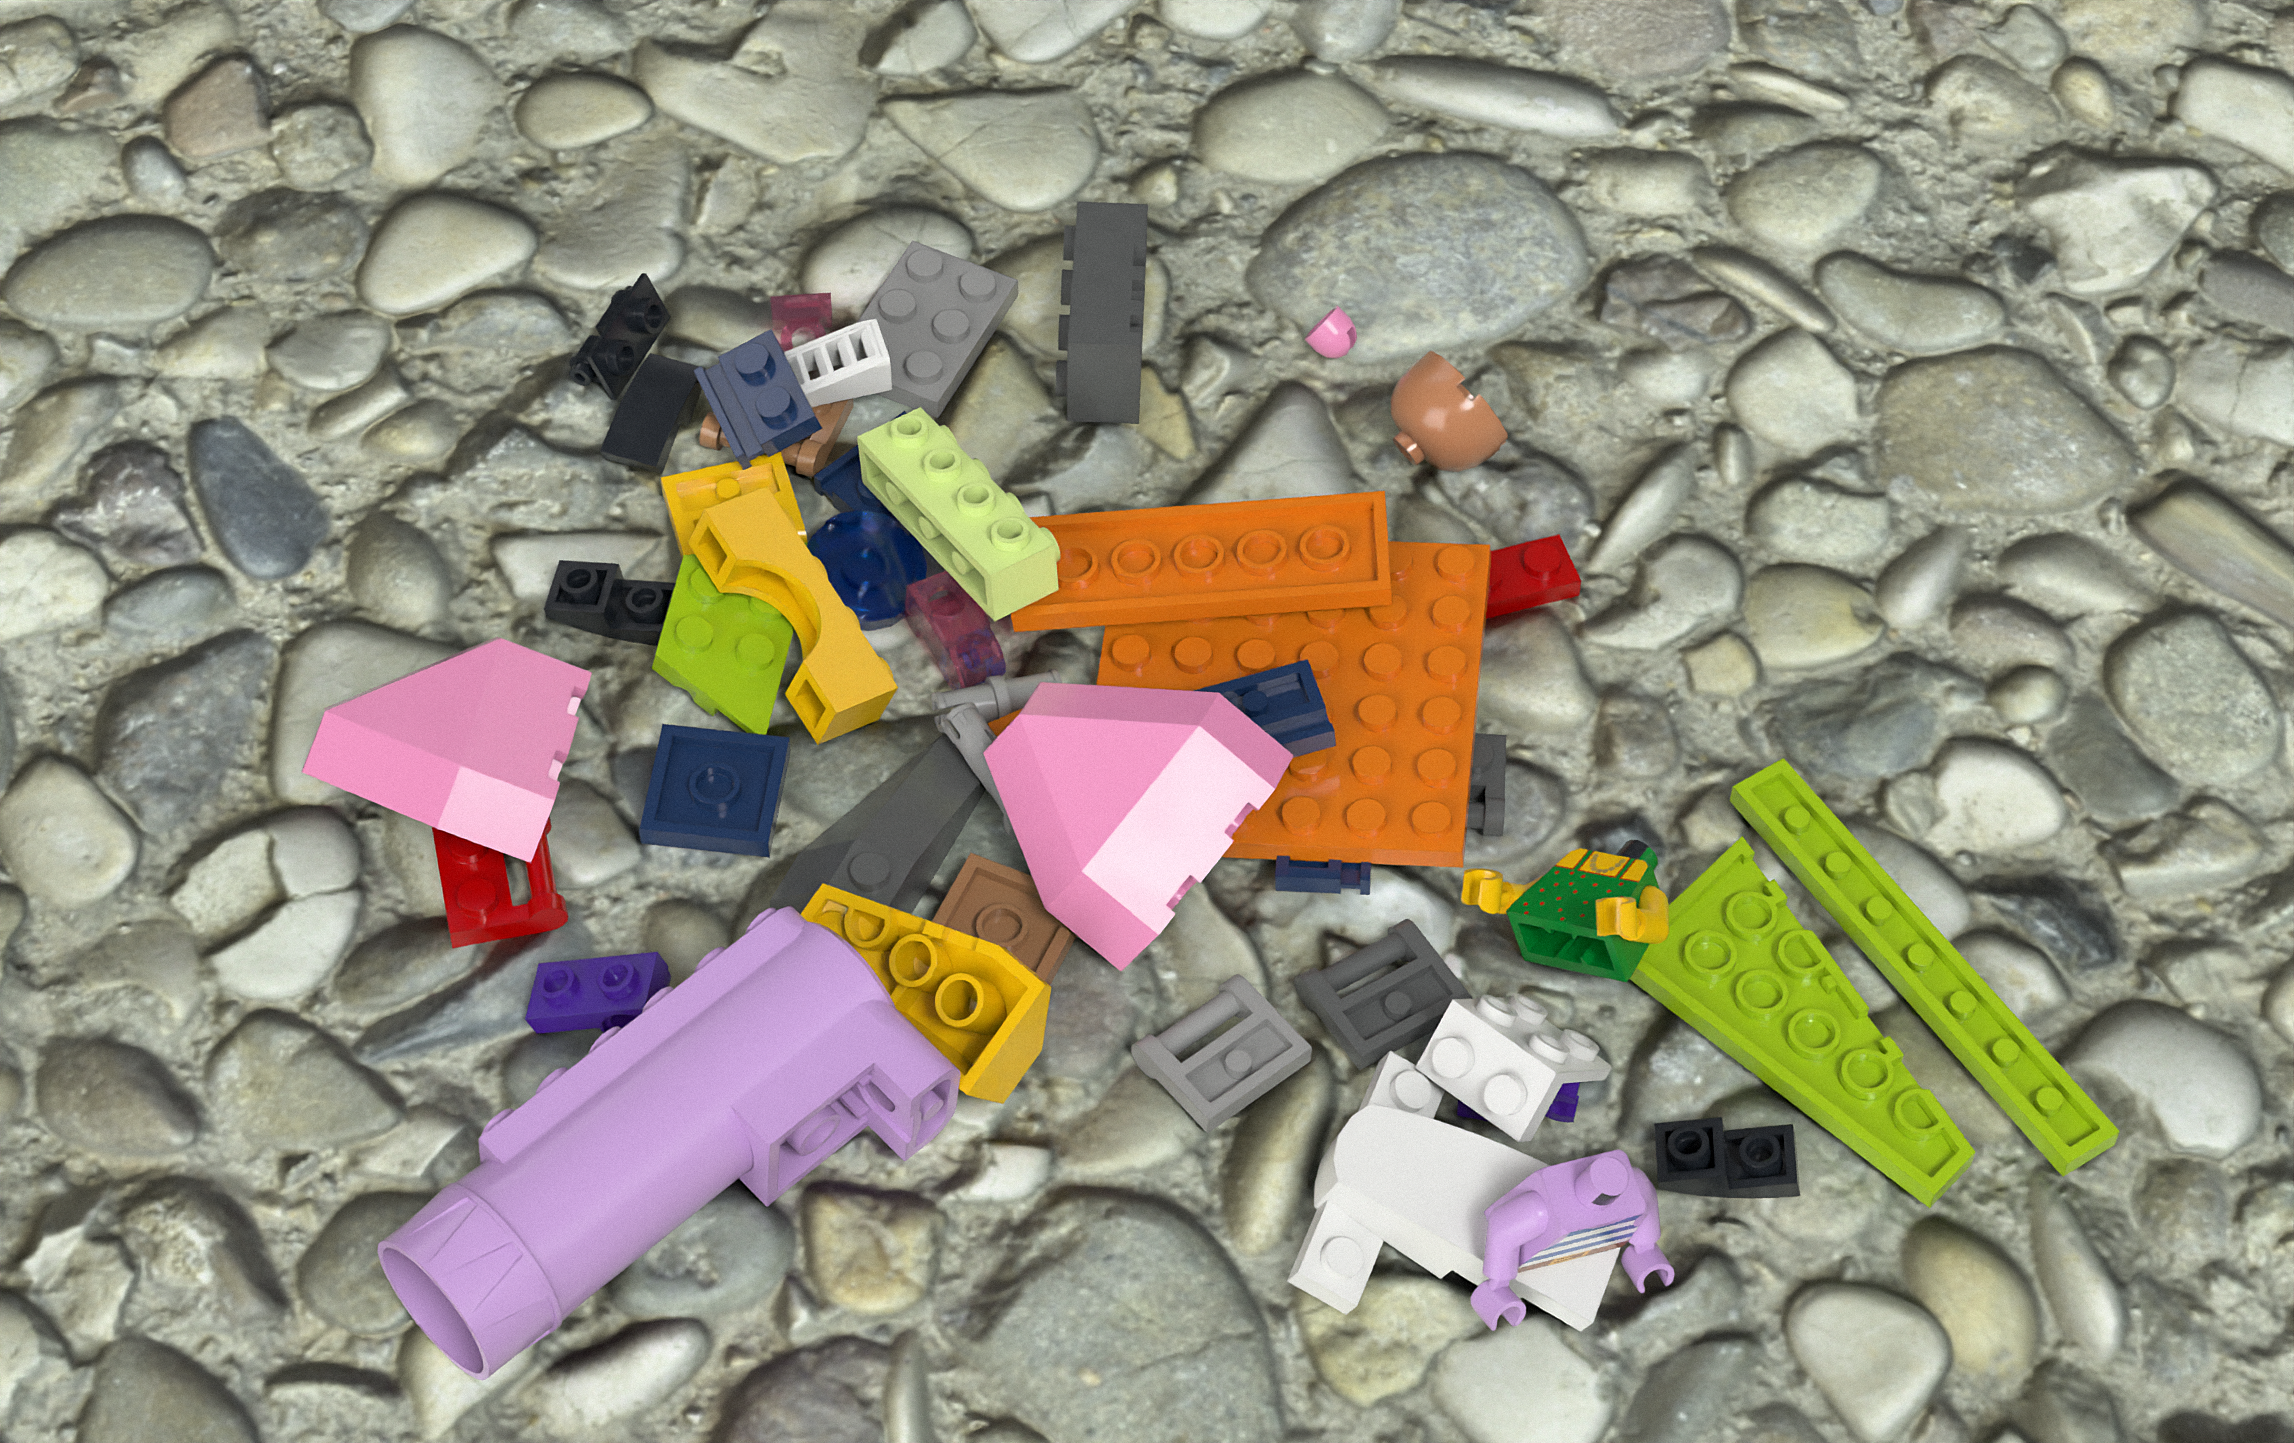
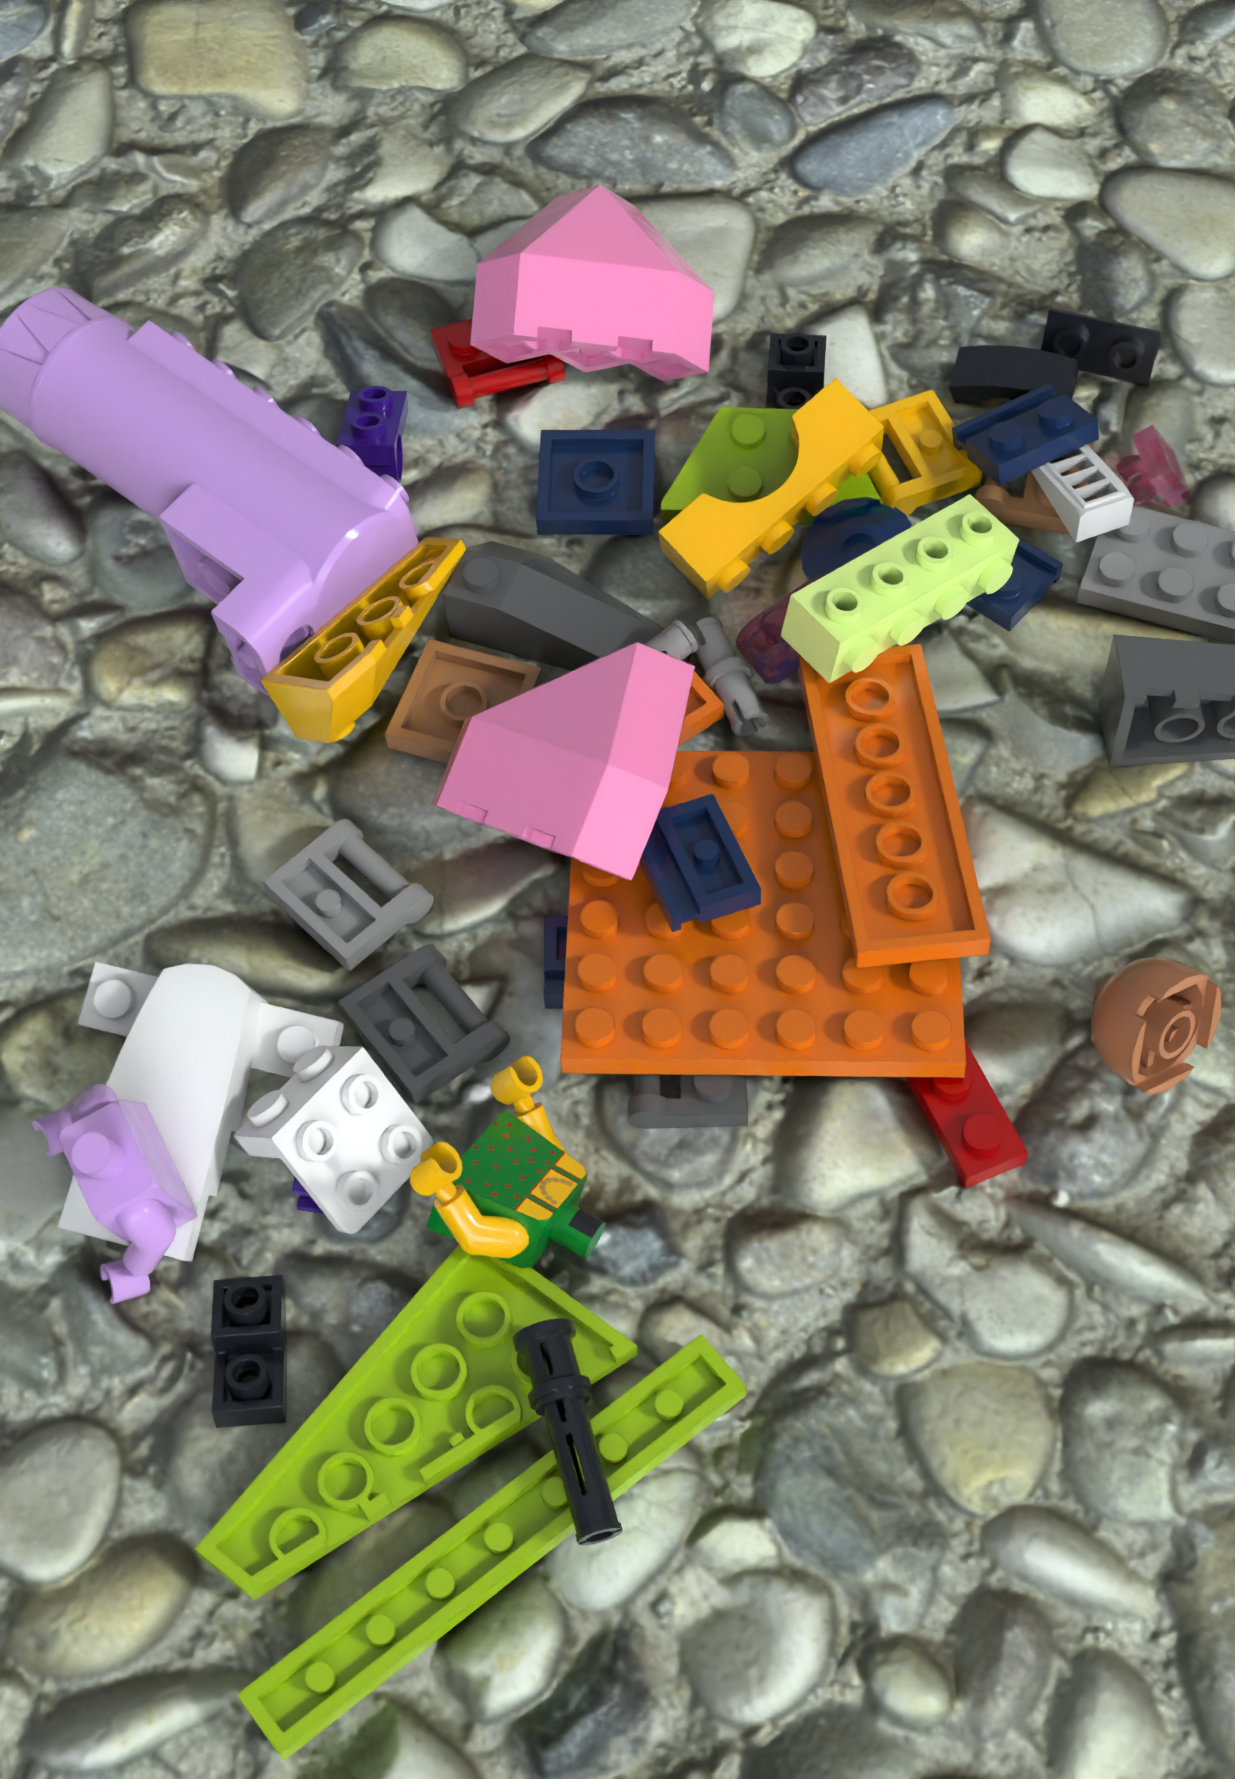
camera: 90 degrees right, 5 degrees up
none -> black pin [512,1318,623,1545]

